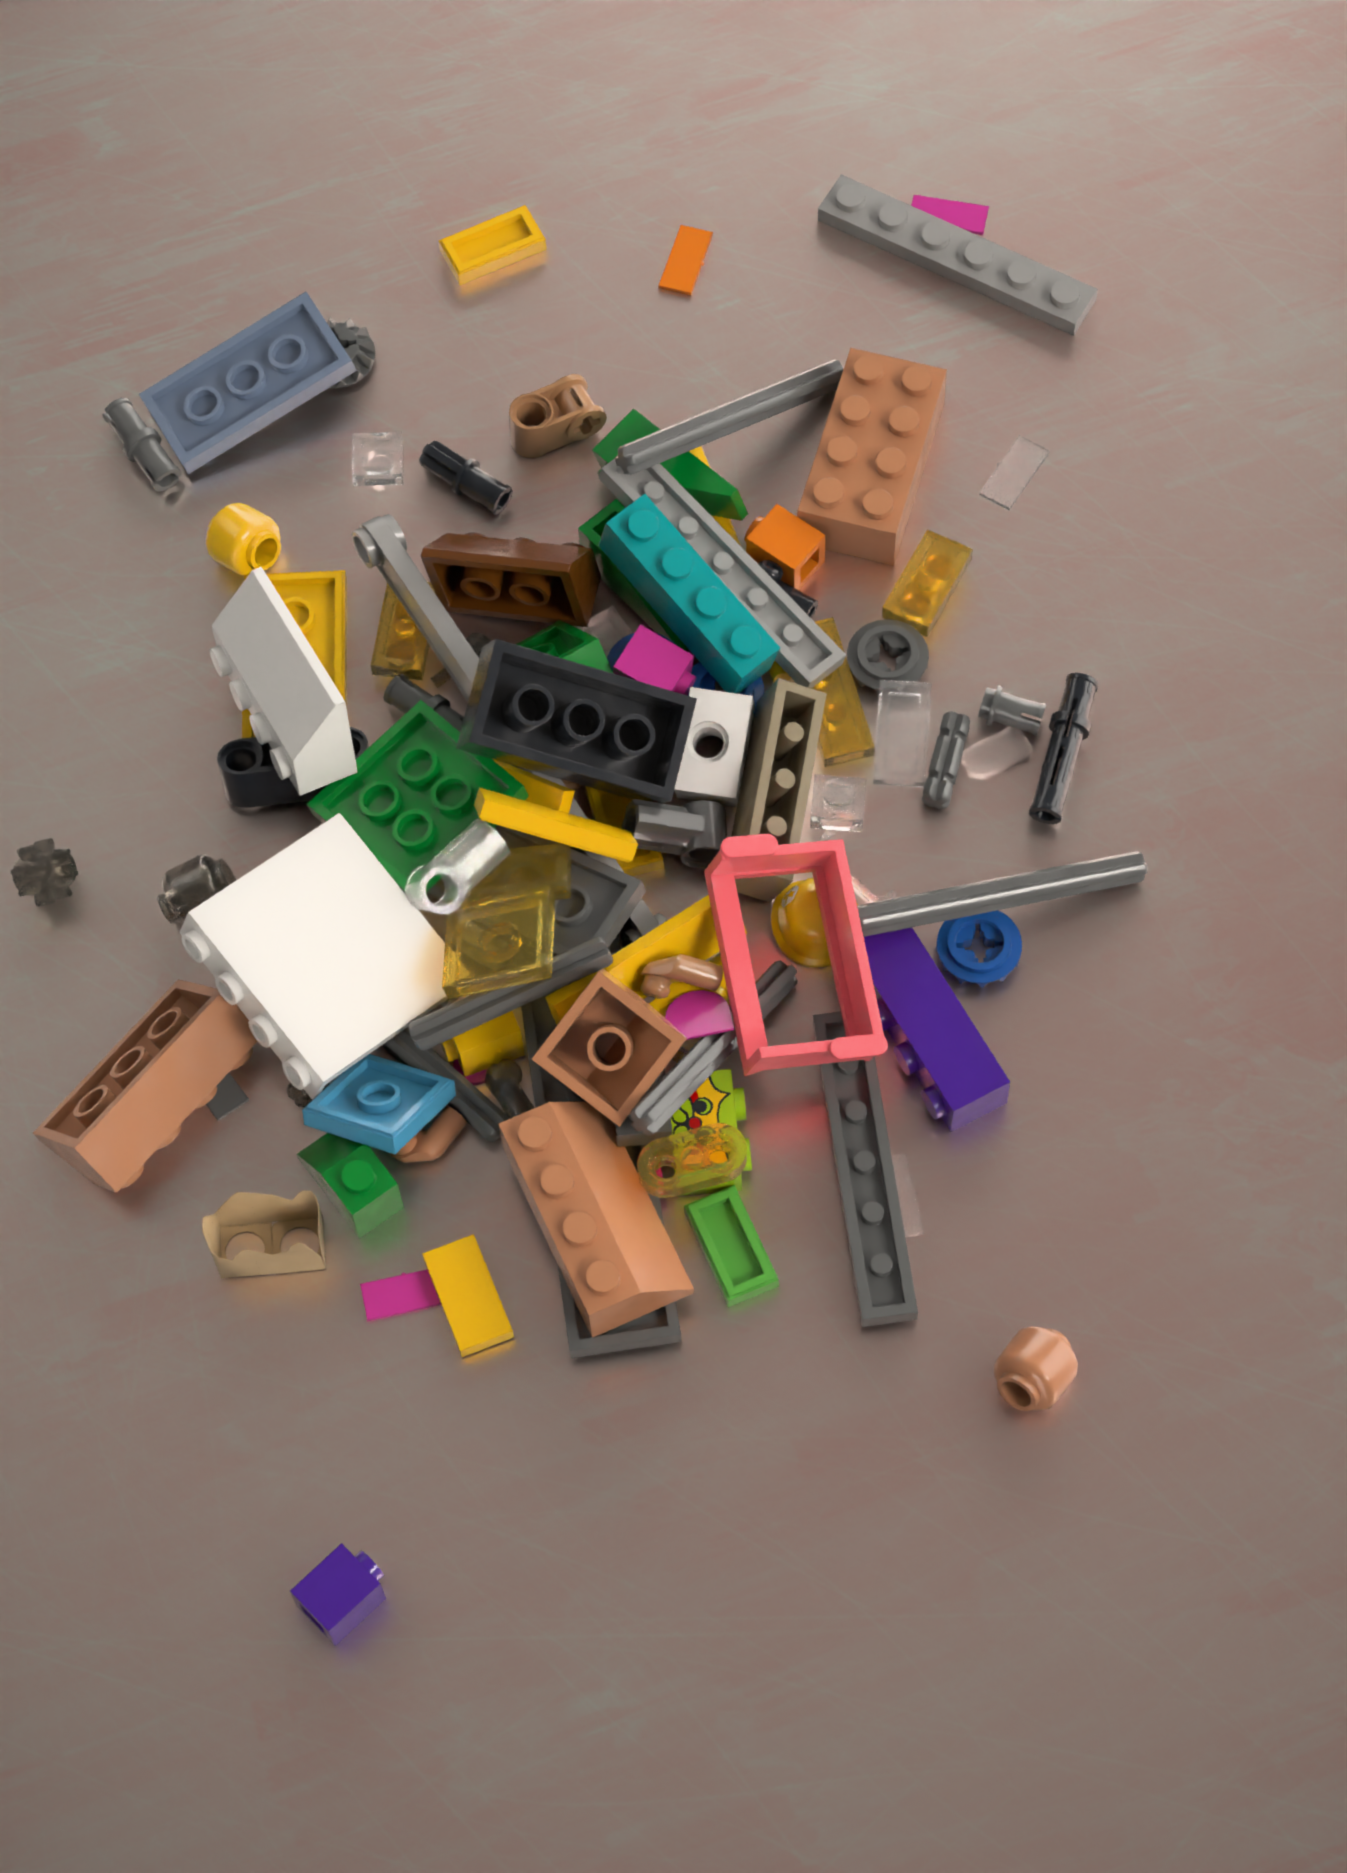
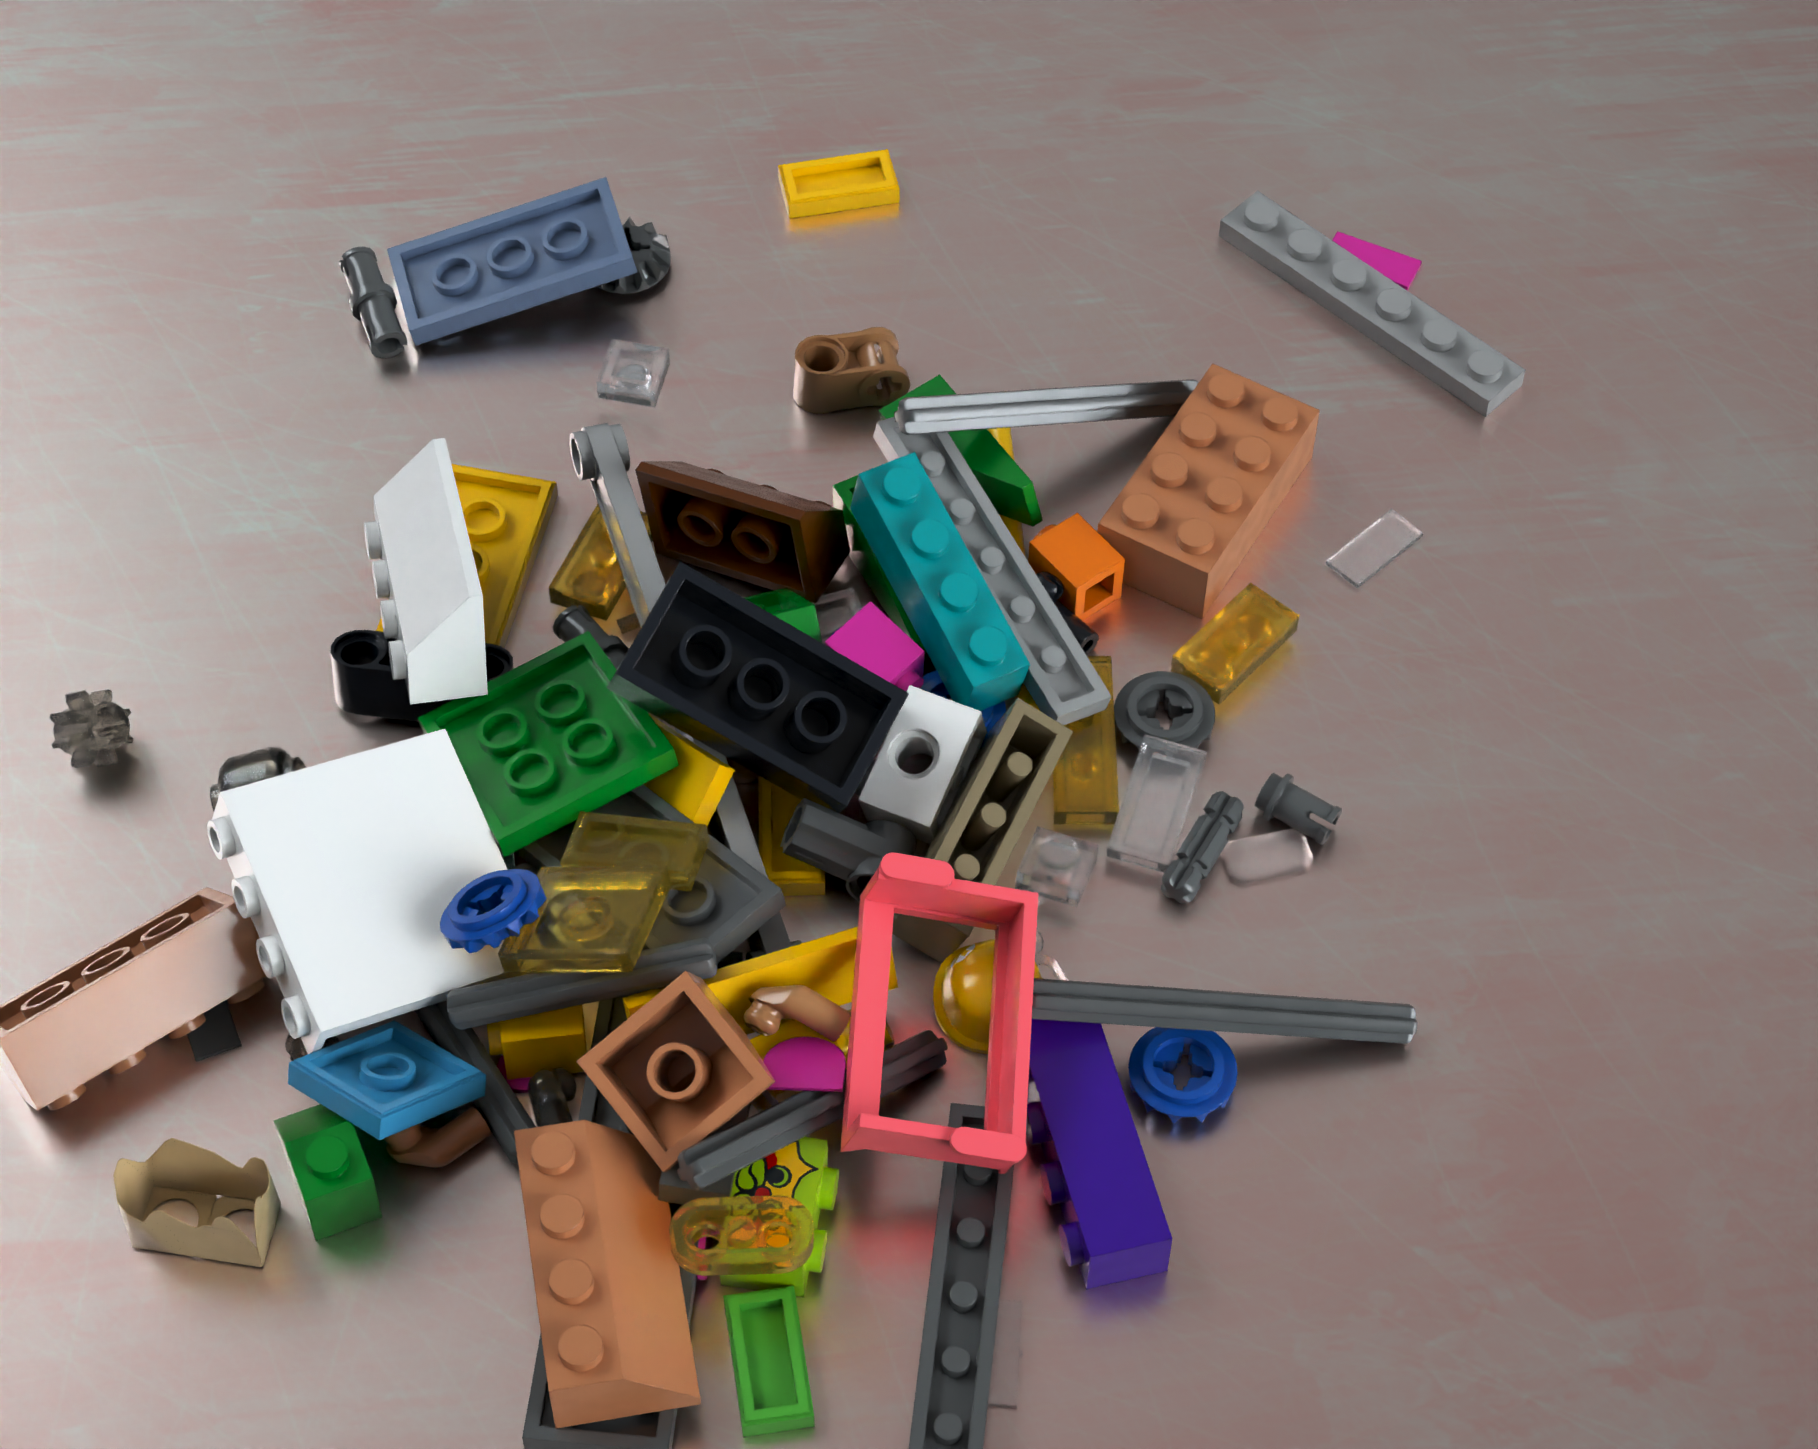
camera: 10 degrees right, 10 degrees down
yellow head [206,503,281,576] -> none
dark pink window [360,1269,441,1321] -> none
clear piece [405,818,511,915] -> none
black axle [419,441,513,515] -> none
yellow tile [422,1234,514,1357] -> none
yellow tile [474,787,638,863] -> none
orange window [658,225,713,296] -> none
black pin [1029,673,1098,824] -> none
none -> blue gear [440,869,547,954]

